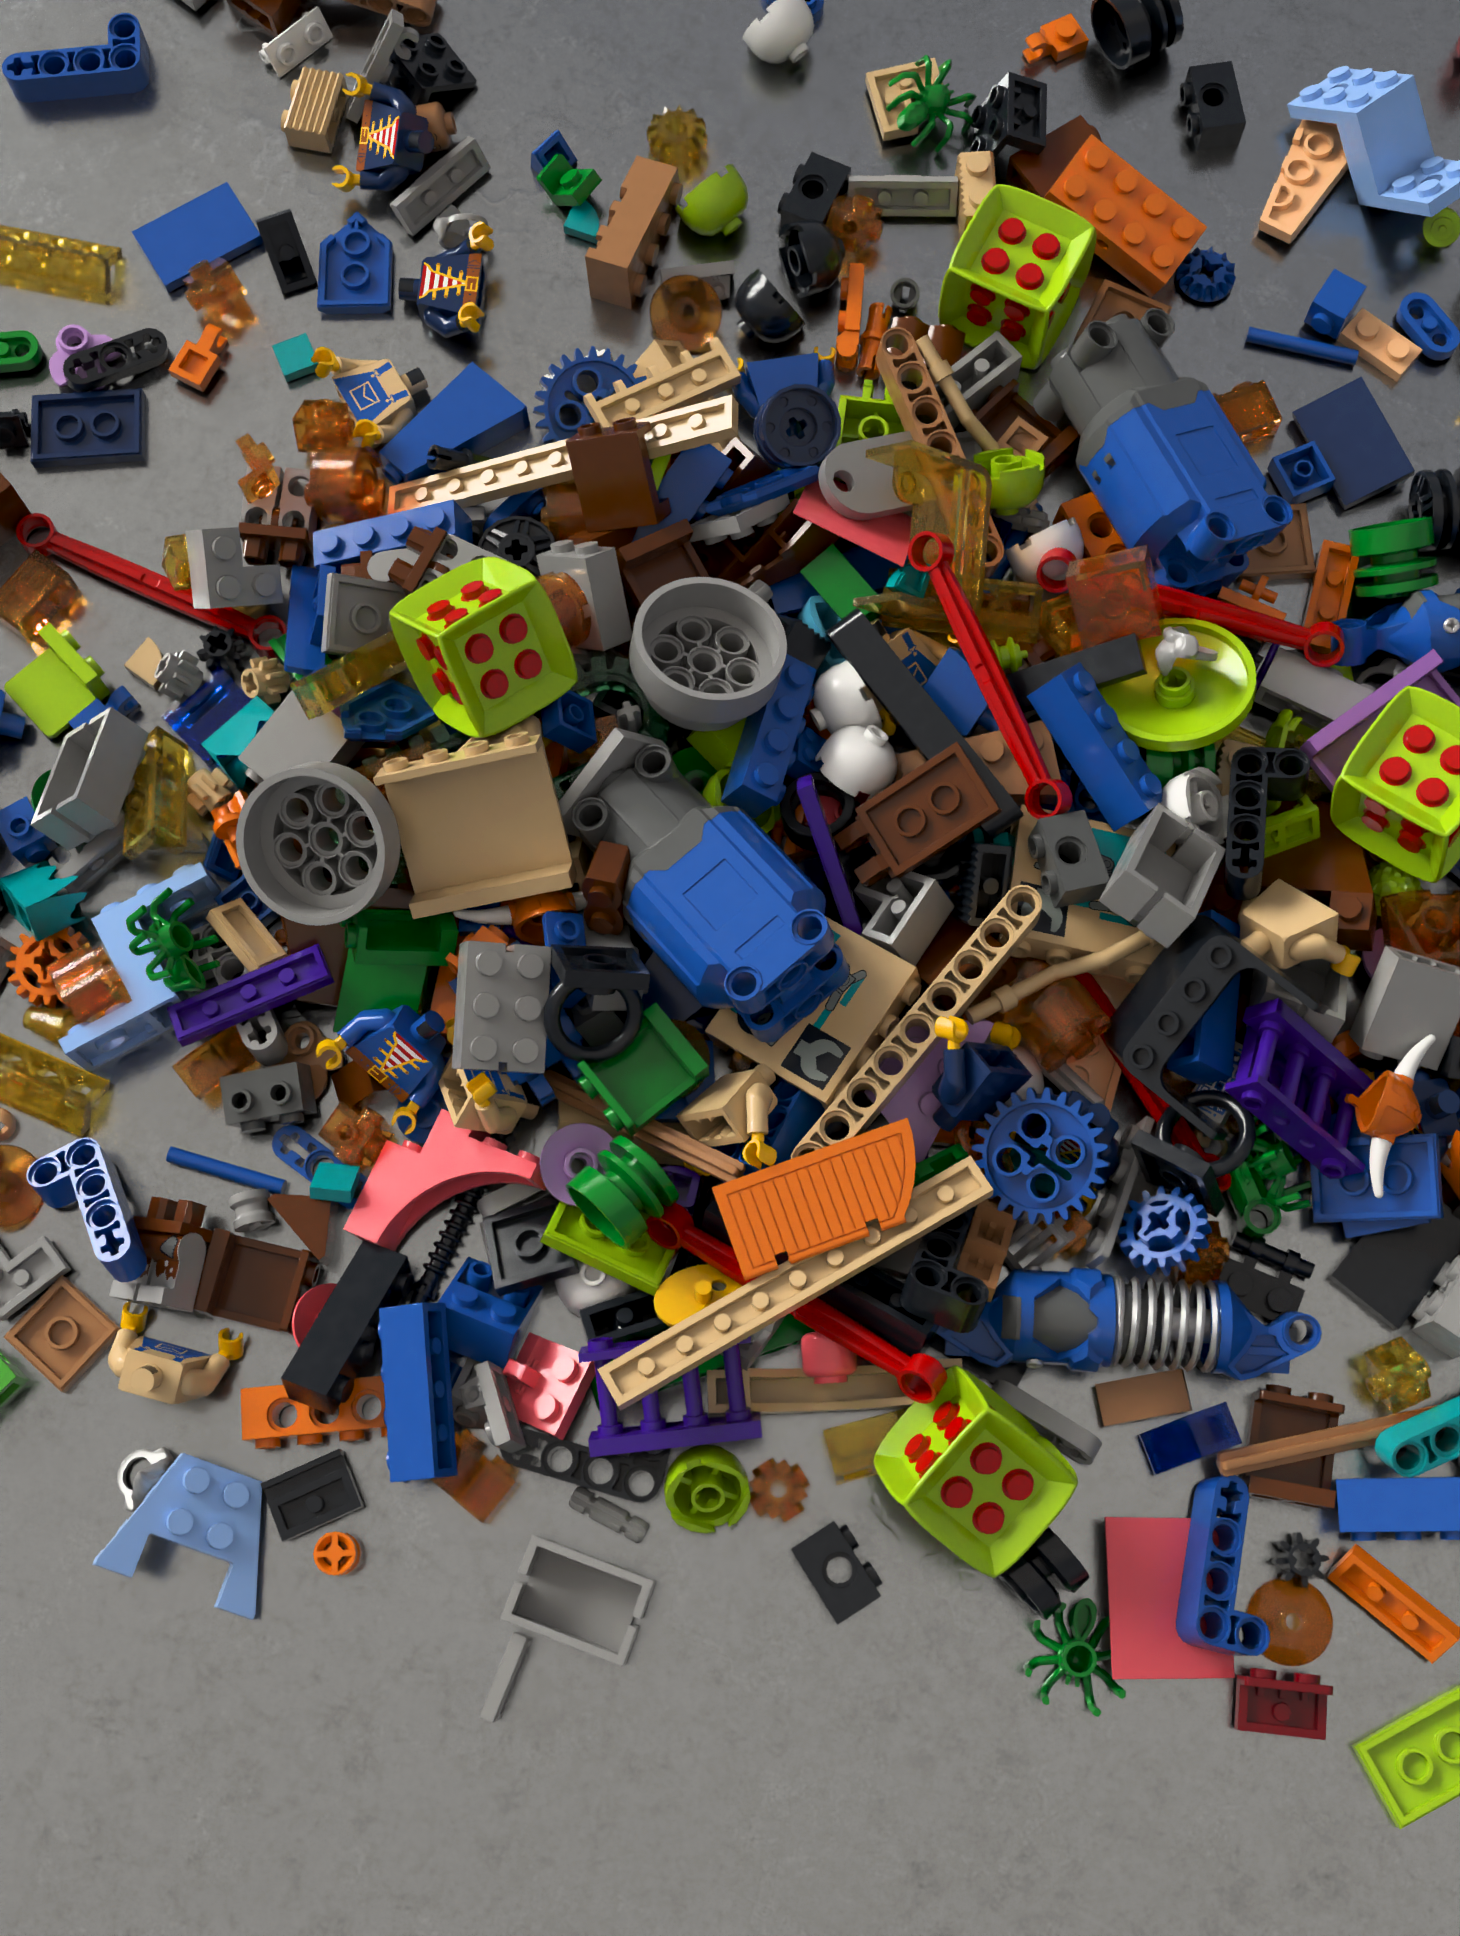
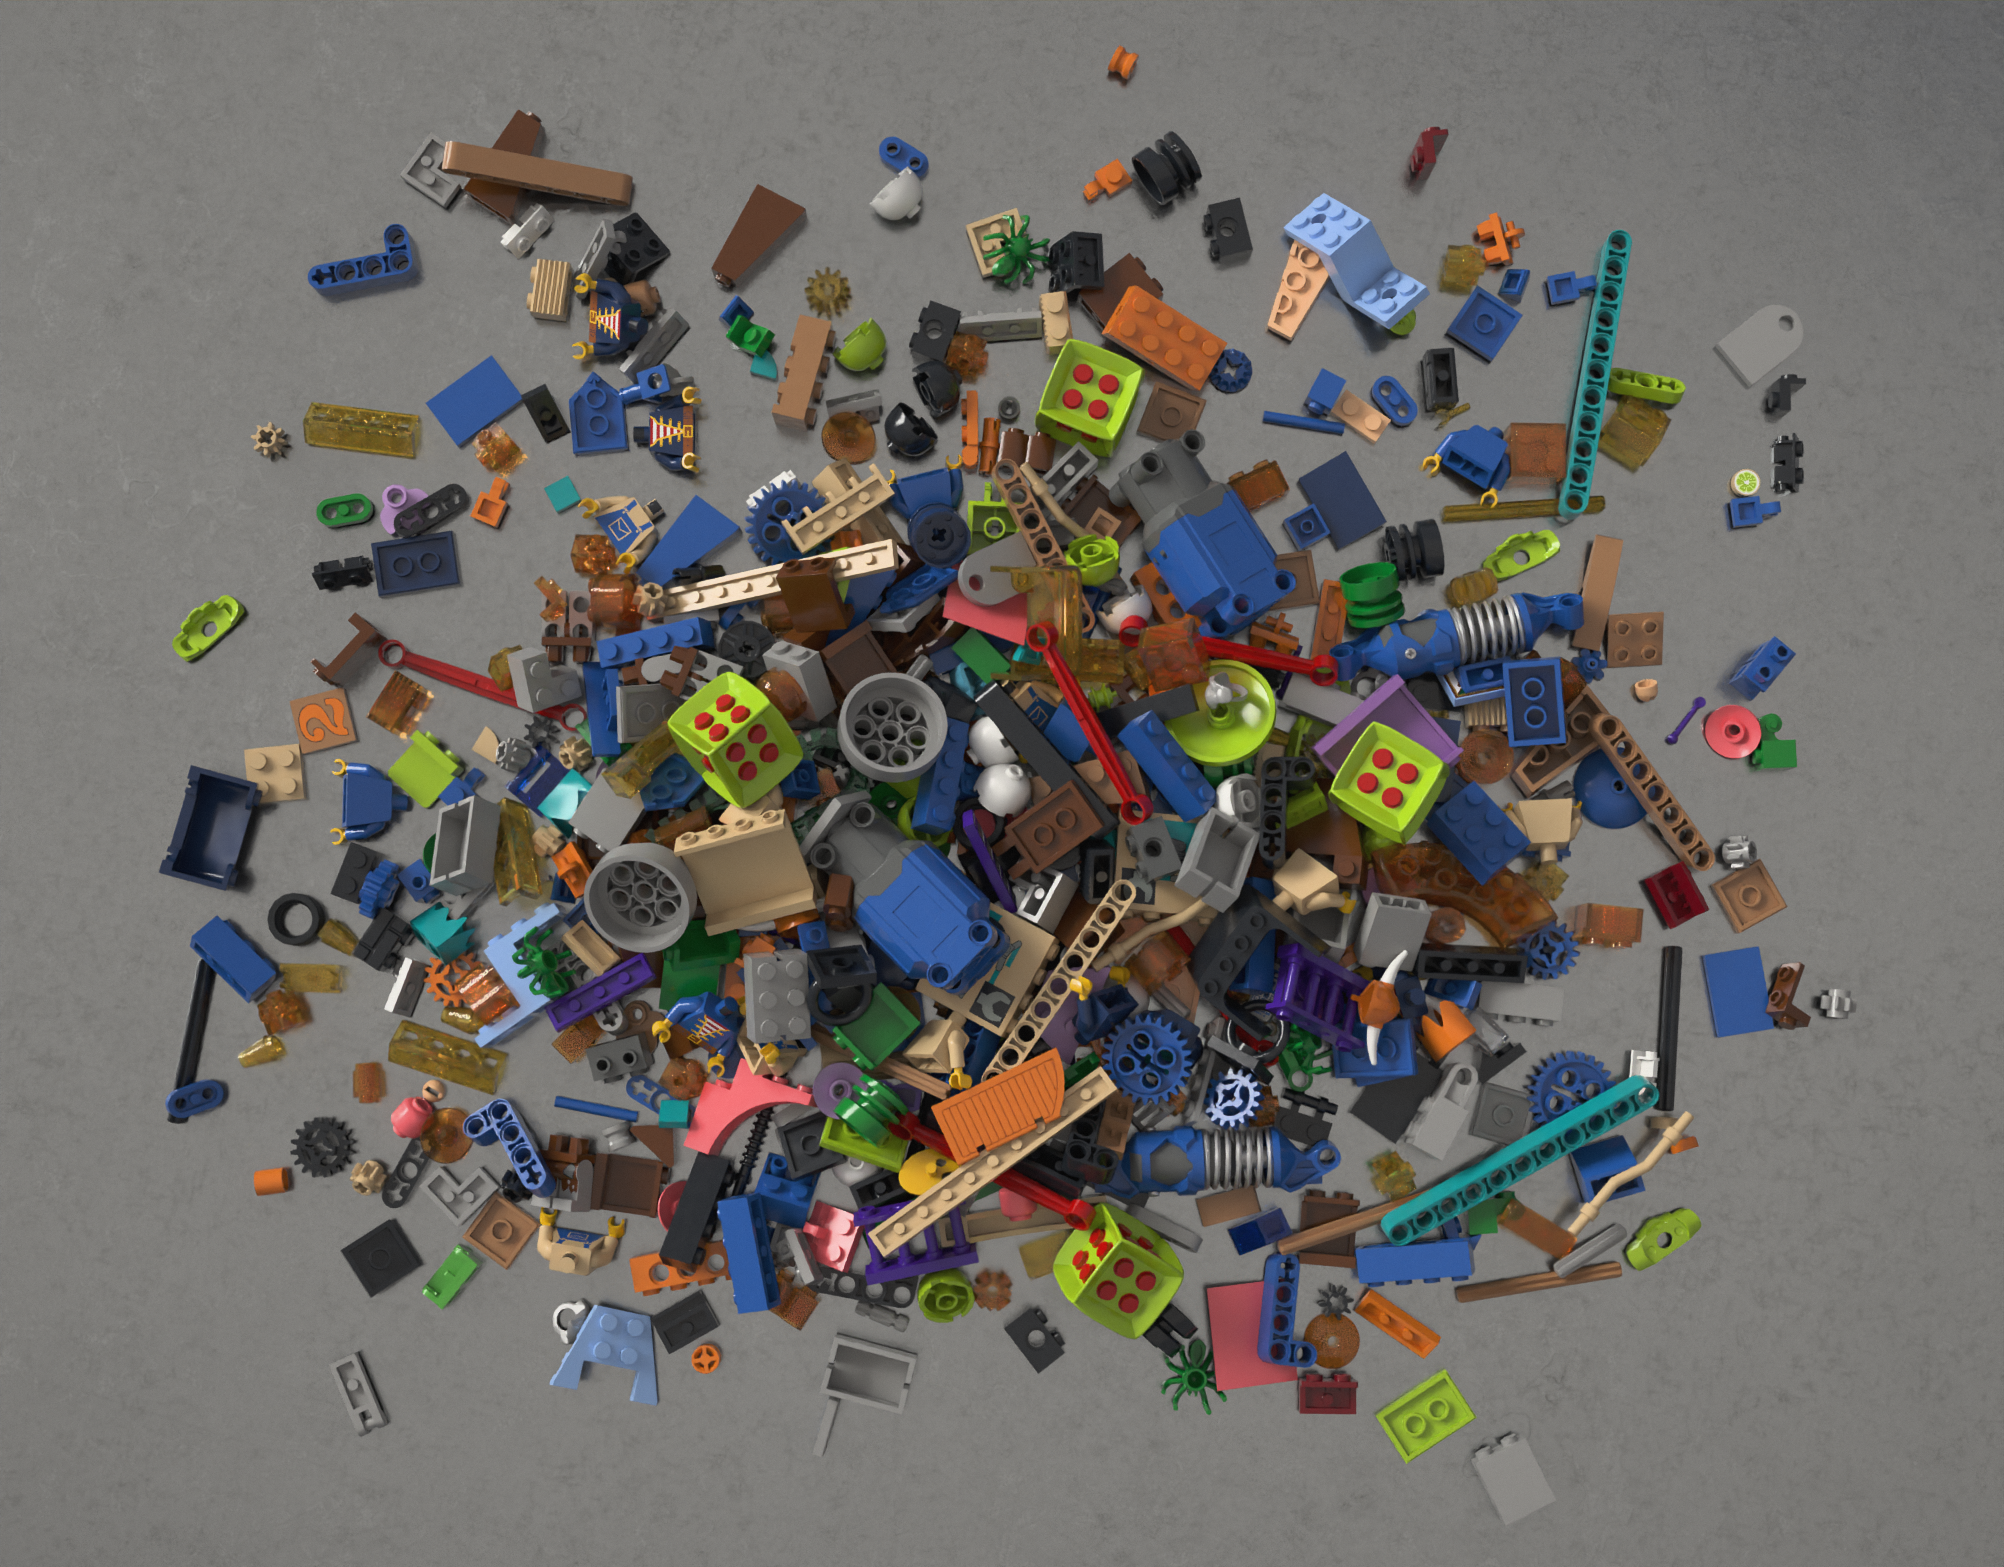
camera: 10 degrees left, 10 degrees up
none -> black gear [500,1170,533,1203]
none -> blue bracket [619,364,671,405]
none -> tan gear [632,582,668,617]
none -> reddish brown slope [711,184,807,288]

